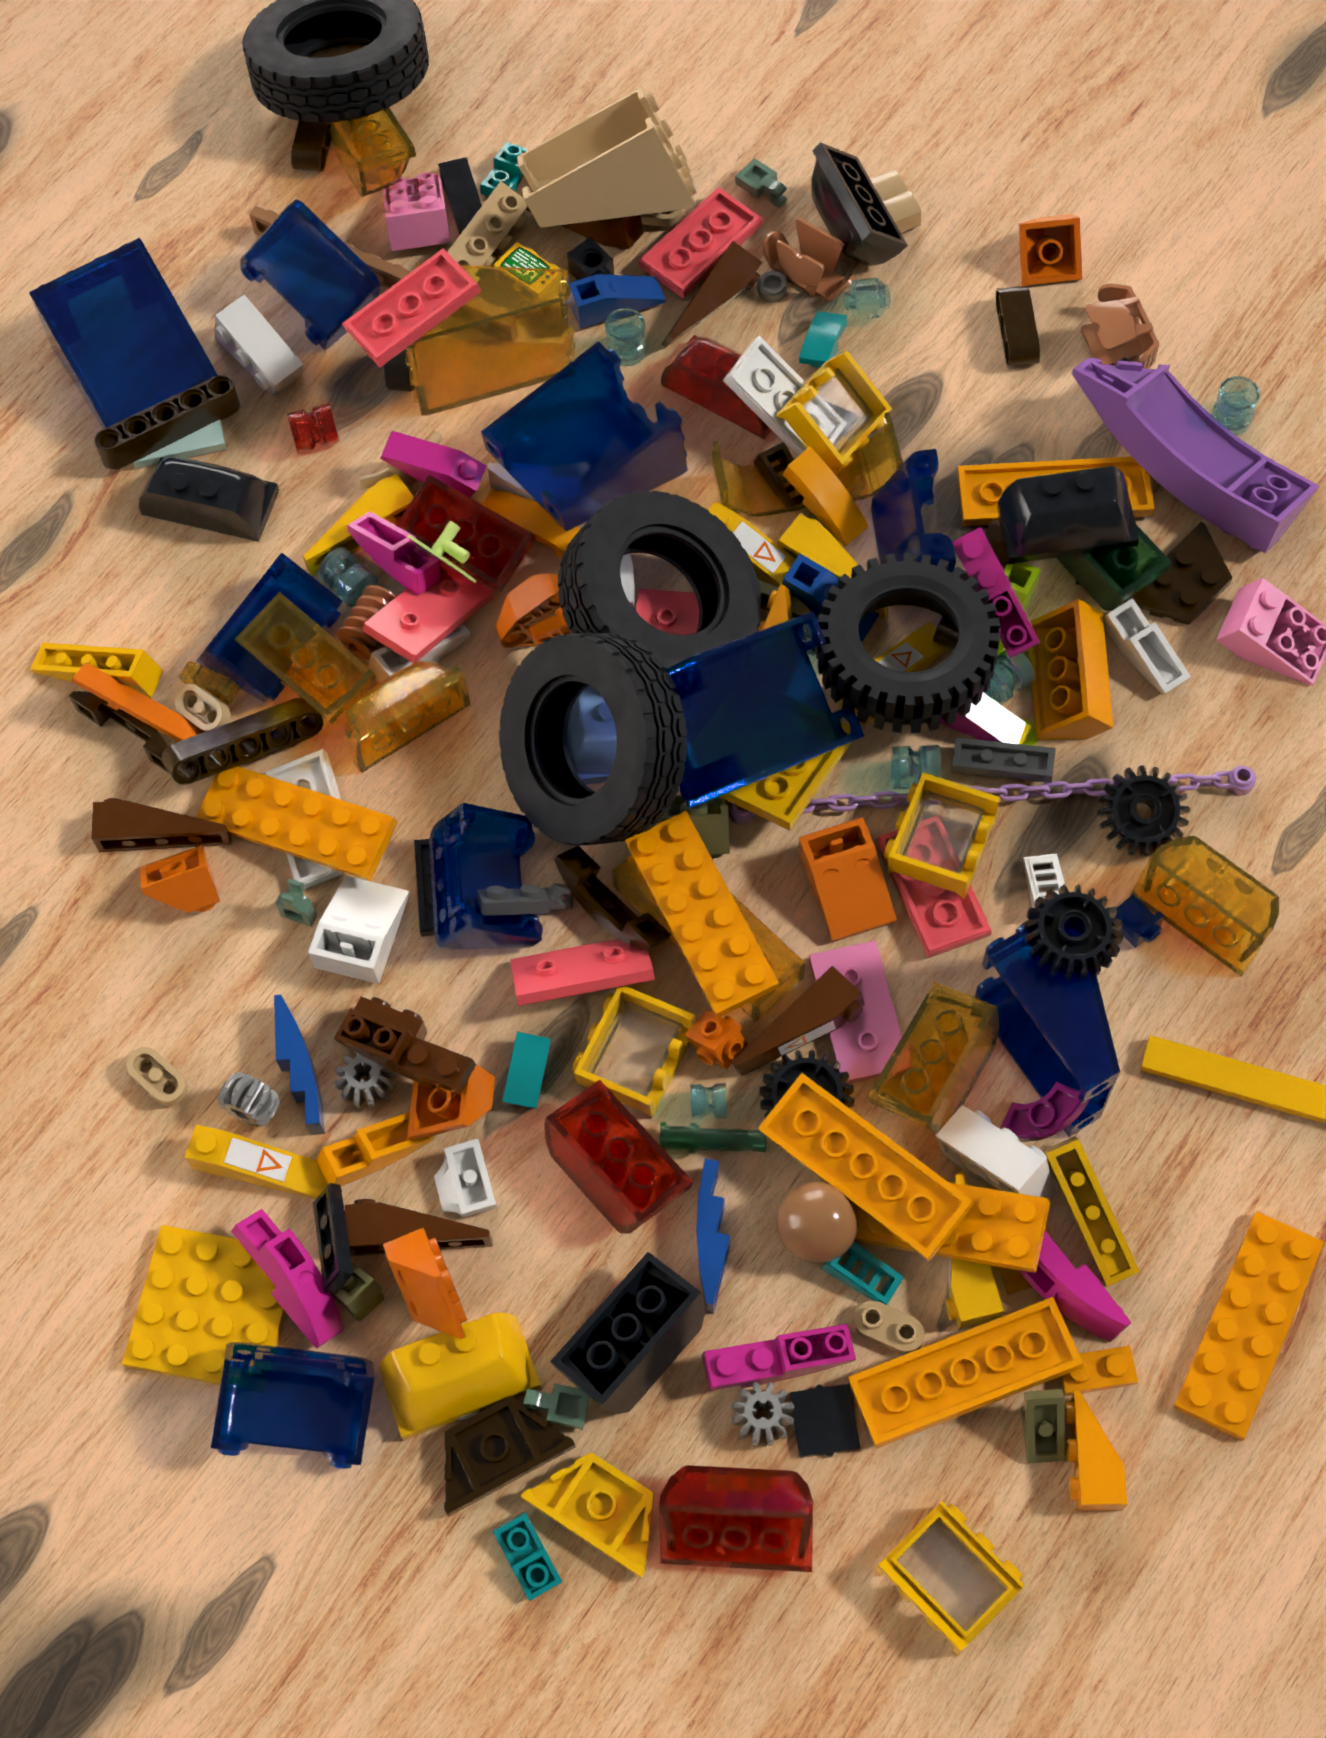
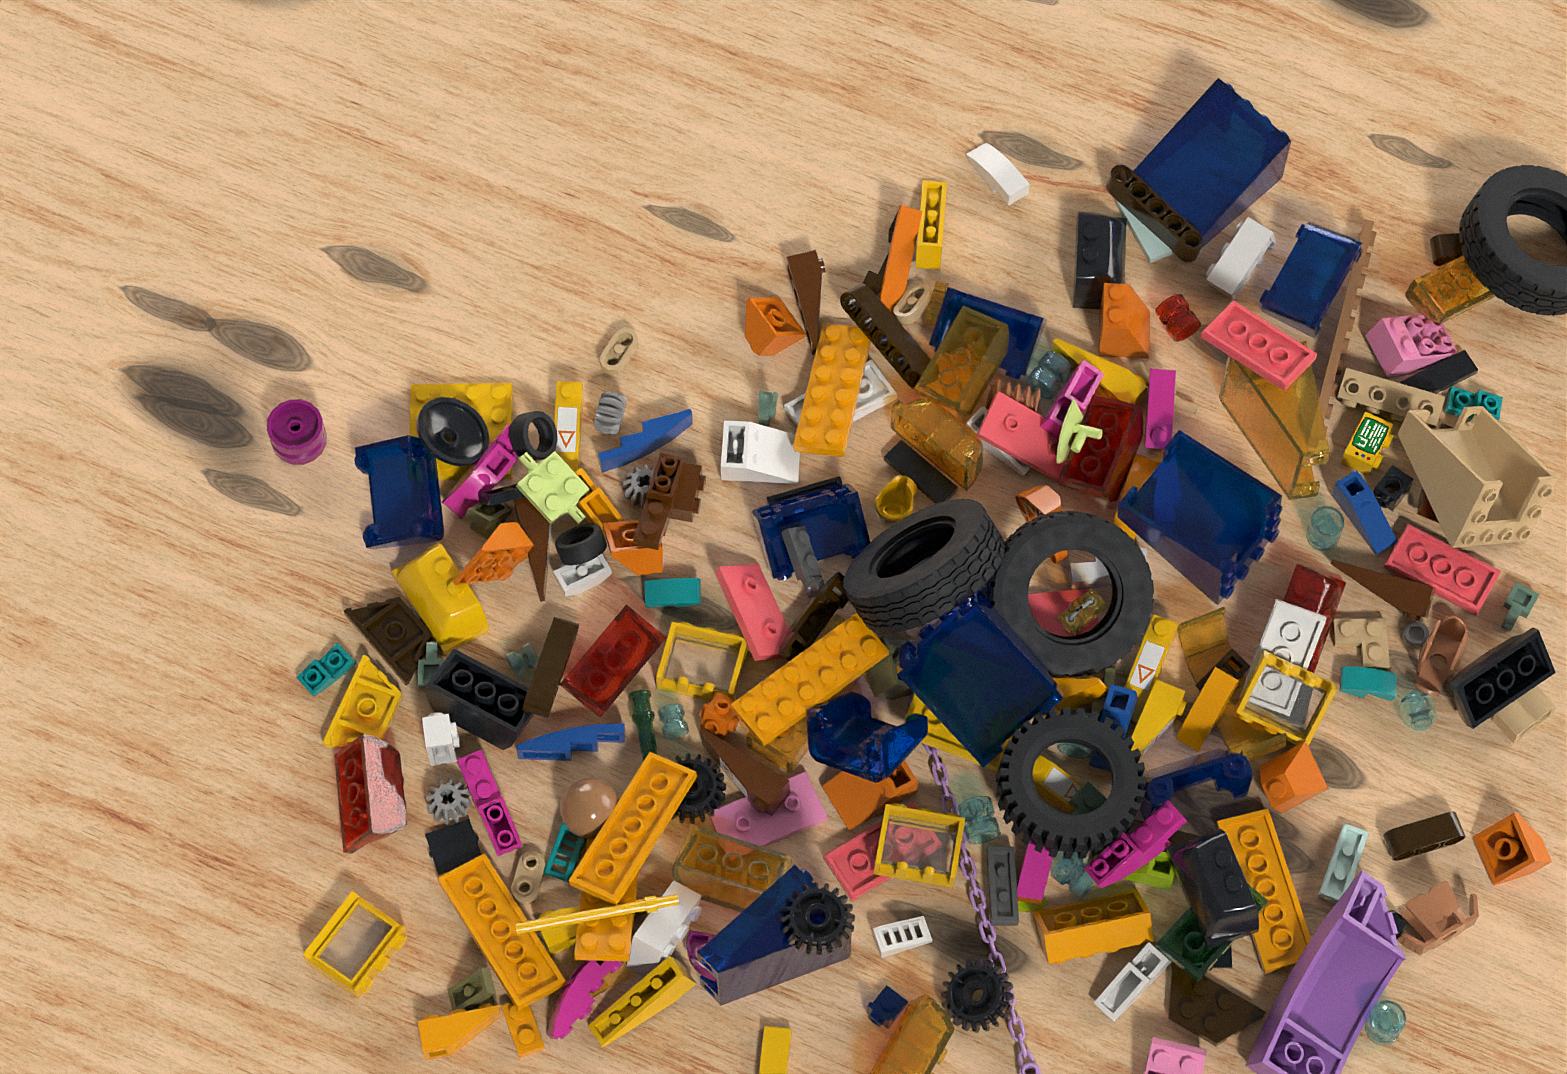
camera: 75 degrees right, 0 degrees up
none -> magenta wheel [267,399,327,465]
none -> black dish [416,397,489,466]
none -> white brick [422,713,460,766]
none -> clear light blue wheel [505,642,539,677]
none -> black tyre [510,411,558,461]
none -> yellow bar [515,894,679,934]
none -> yellowish green plate [516,451,589,524]
none -> dark brown beam [522,617,579,718]
none -> black tyre [555,523,607,566]
none -> clear blue windscreen [806,691,928,783]
none -> yellow hair [875,475,917,523]
none -> black tile [884,440,958,504]
none -> white slope [966,142,1030,206]
none -> clear yellow piece [1057,588,1107,635]
none -> sand green plate [1069,781,1107,815]
none -> orange slope [1098,283,1150,359]
none -> orange slope [1259,741,1329,813]
none -> light aqua tile [1318,823,1369,904]
none -> tan plate [1332,618,1390,671]

